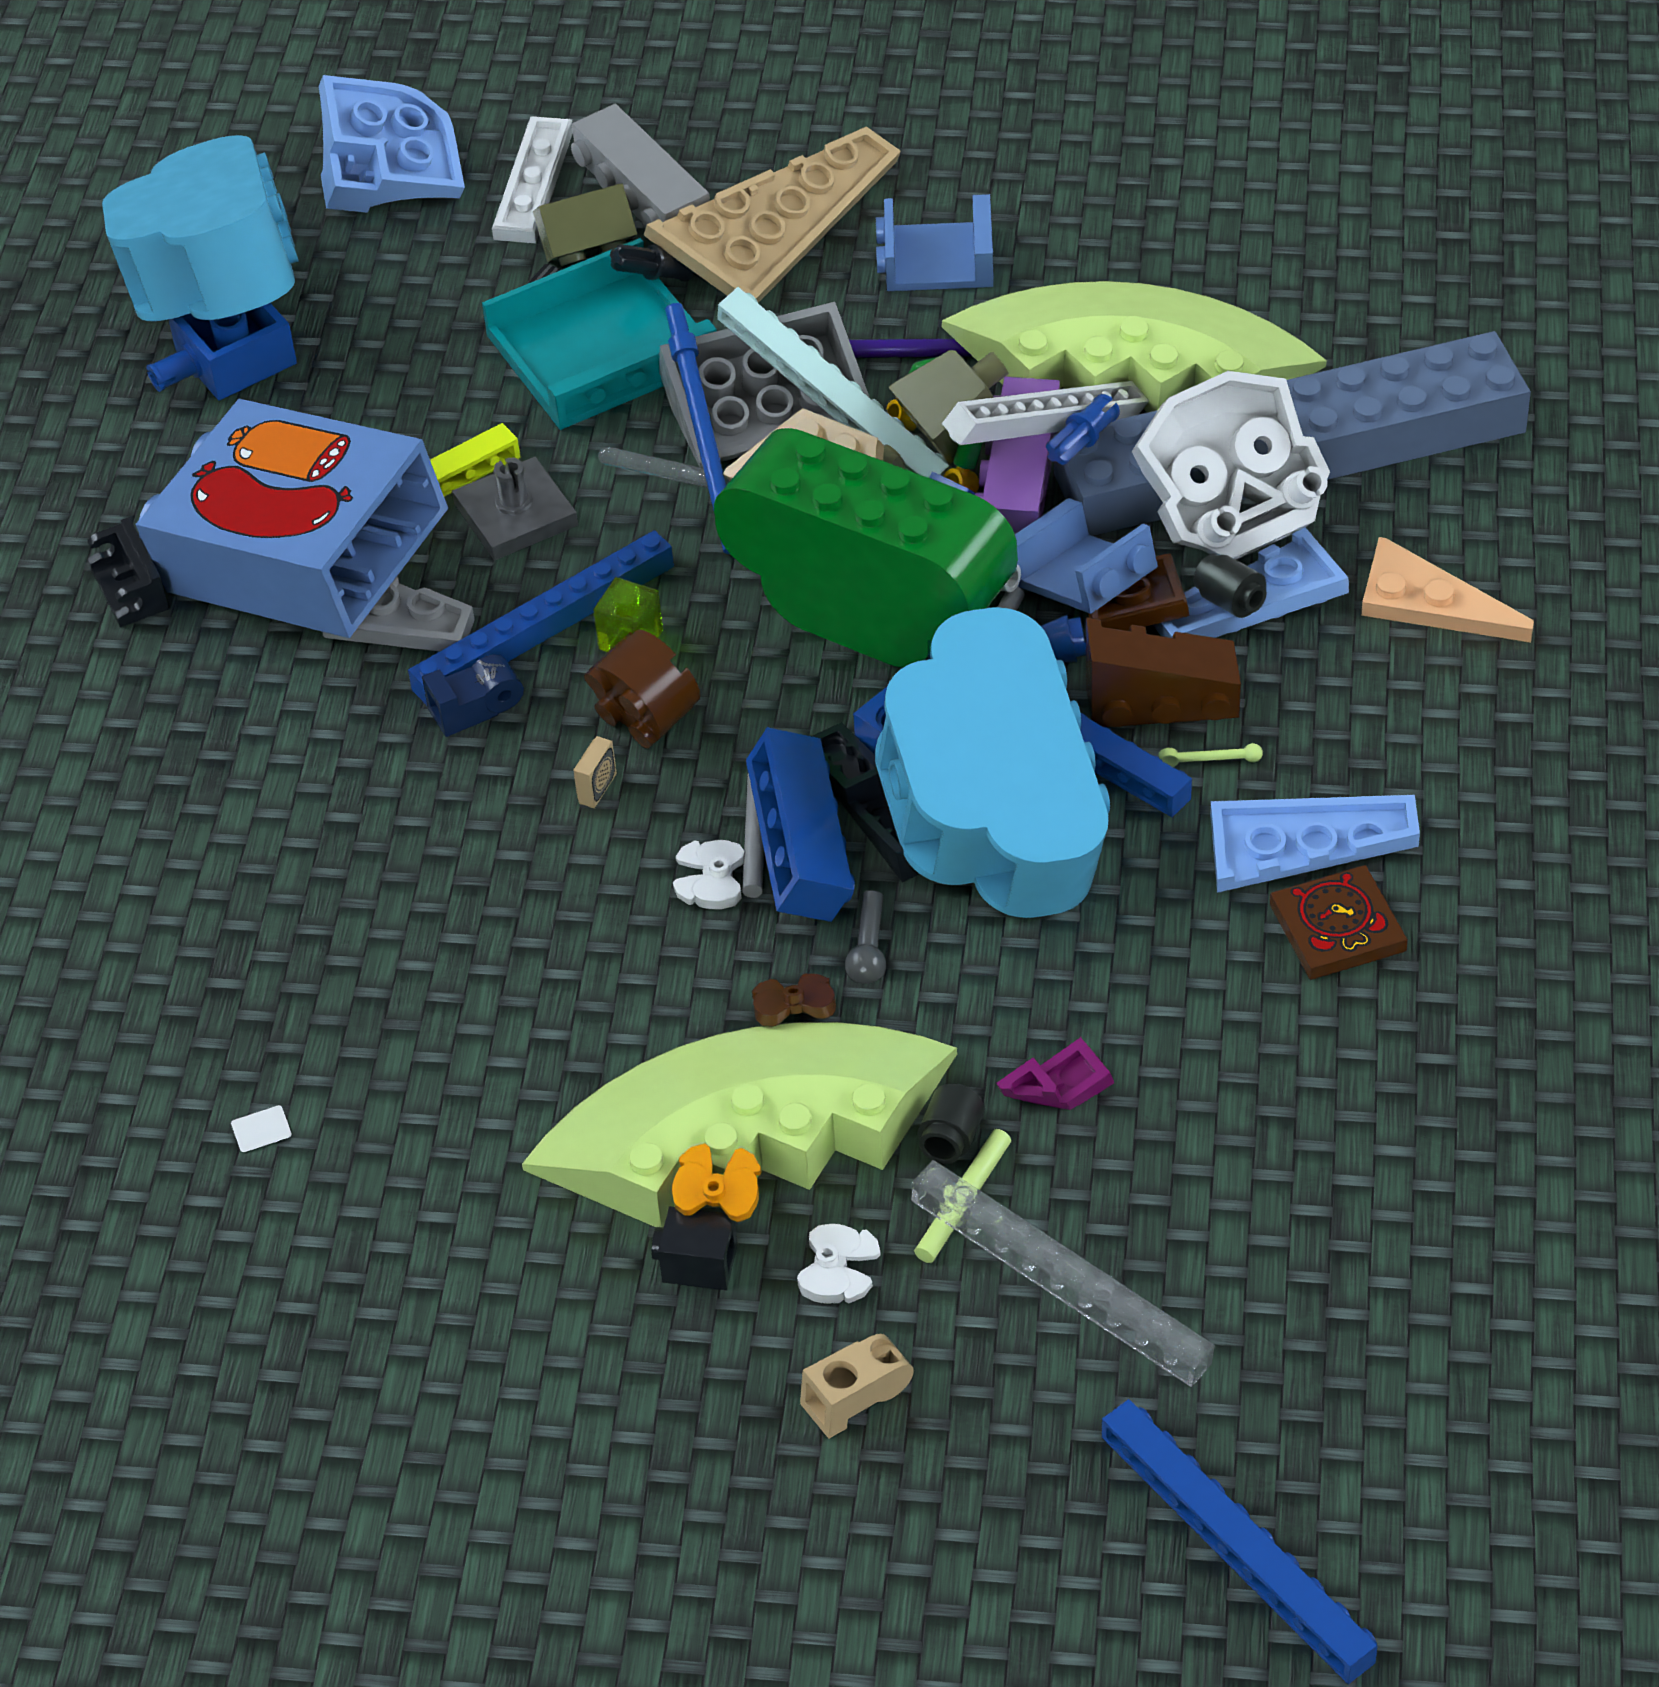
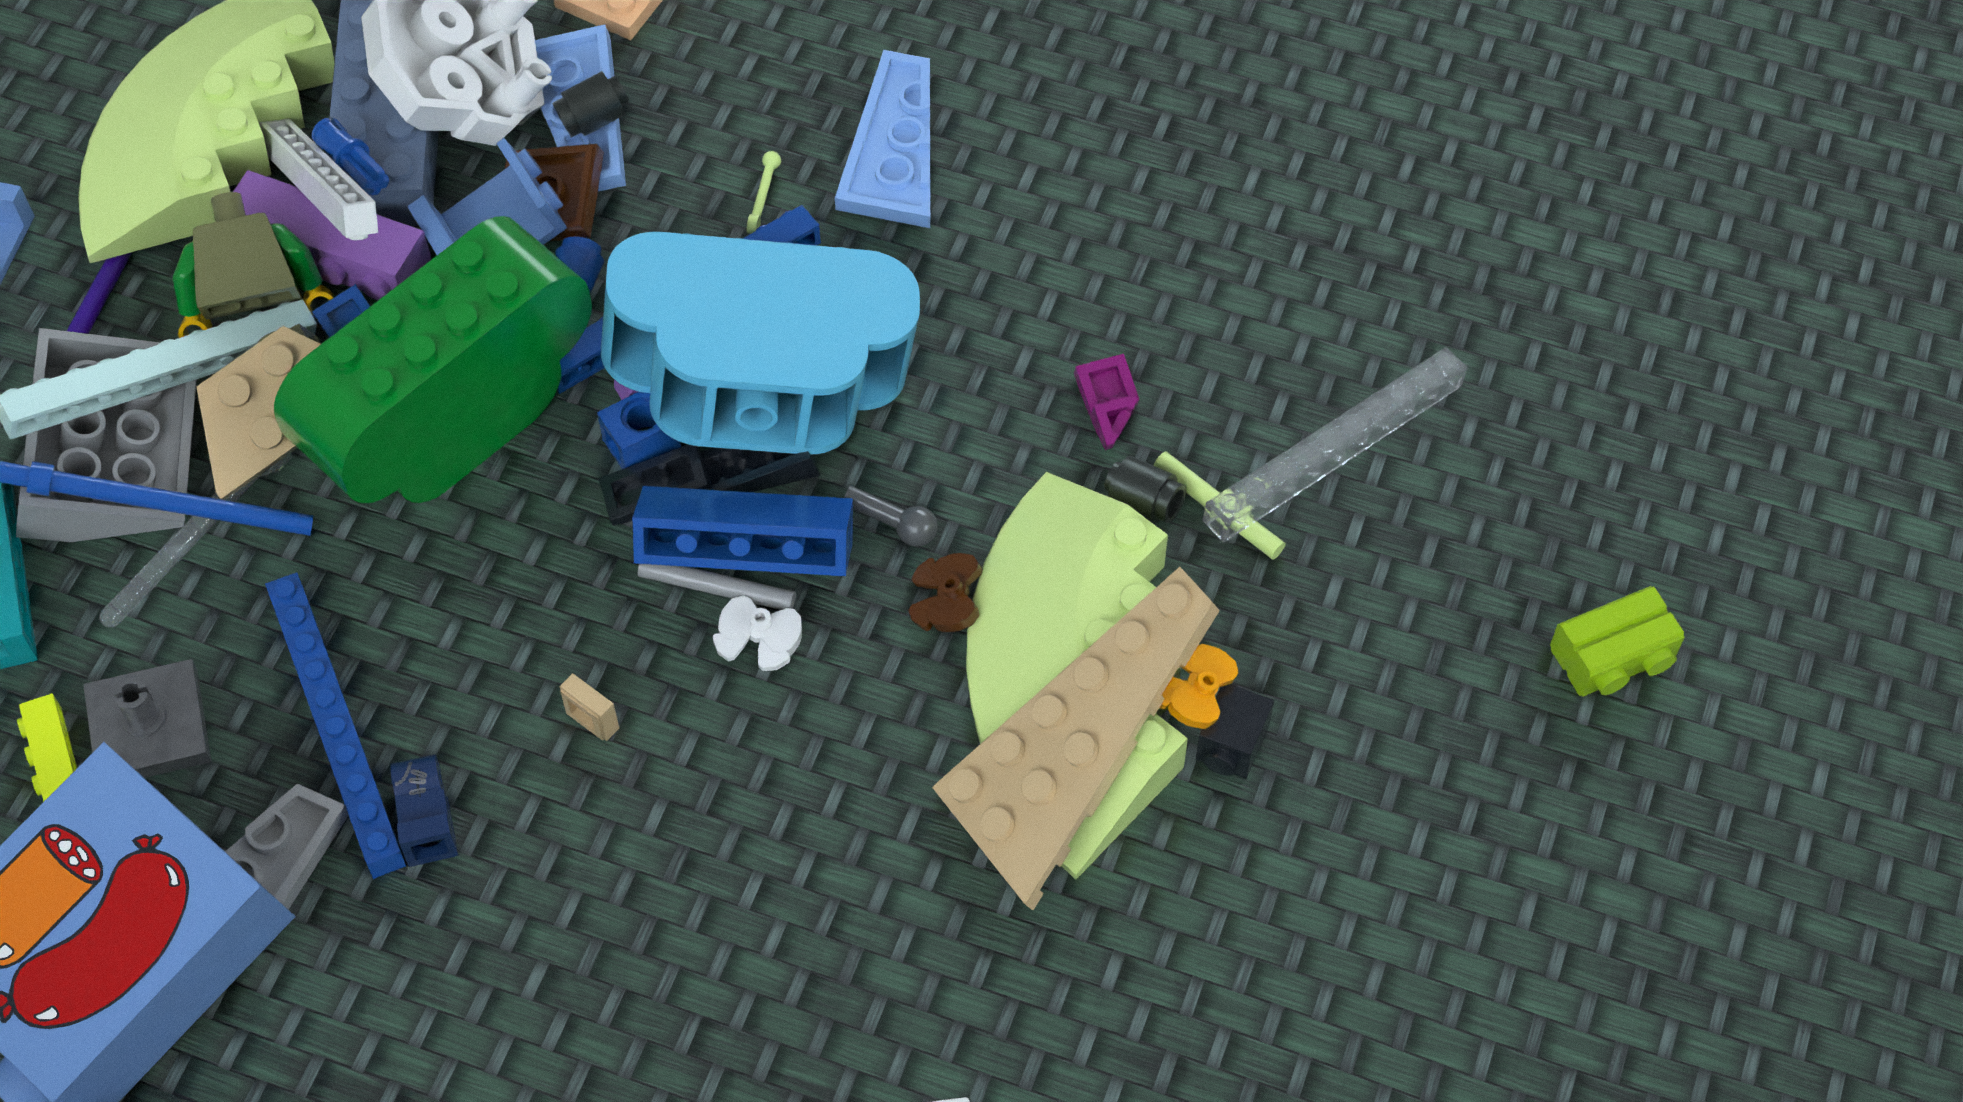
camera: 80 degrees left, 10 degrees up
reddish brown brick [584,630,700,748] -> none
clear neon green brick [593,577,663,652] -> none
white piece [797,1224,880,1304] -> none
tan leg [800,1334,914,1439] -> none
reddish brown wedge [1086,617,1241,727] -> none
blue piece [1102,1399,1378,1685] -> none
reddish brown tile [1270,865,1408,980] -> none
none -> tan wing [932,567,1220,910]
none -> lime brick [1550,586,1685,697]

